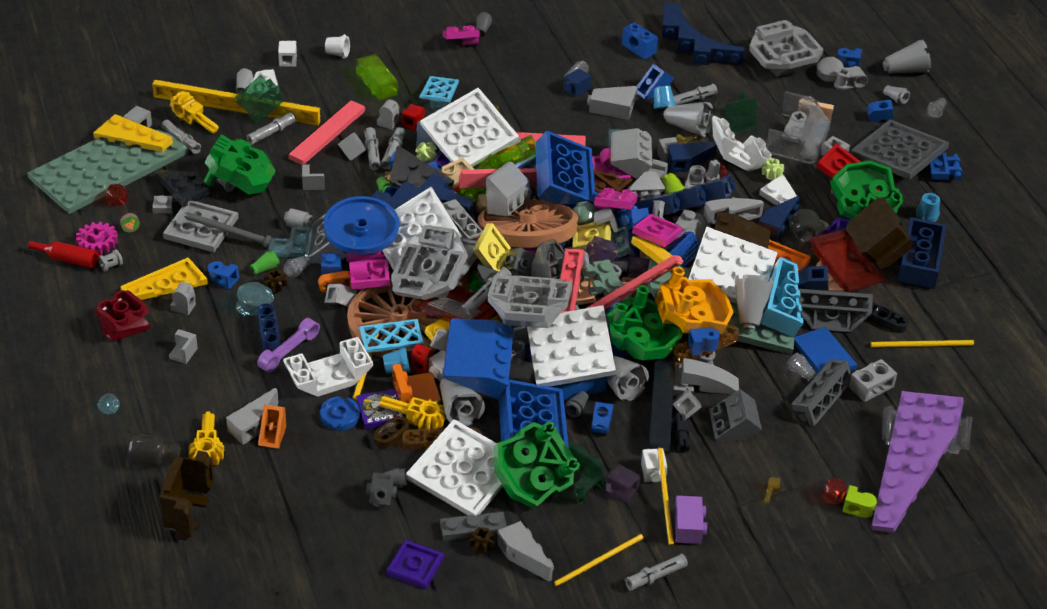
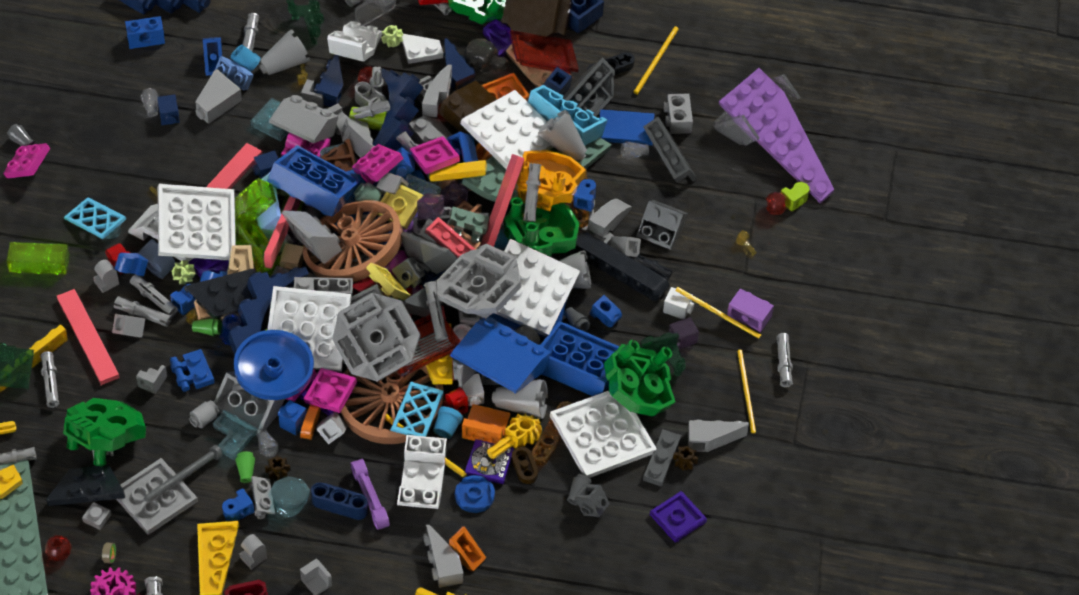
camera: 60 degrees left, 10 degrees up
none -> blue leg [115,253,148,276]
none -> blue plate [170,349,215,392]
none -> medium blue slope [215,56,254,91]
none -> light grey hinge [251,476,275,519]
none -> light grey axle [353,100,390,120]
none -> light grey pin [523,163,541,222]

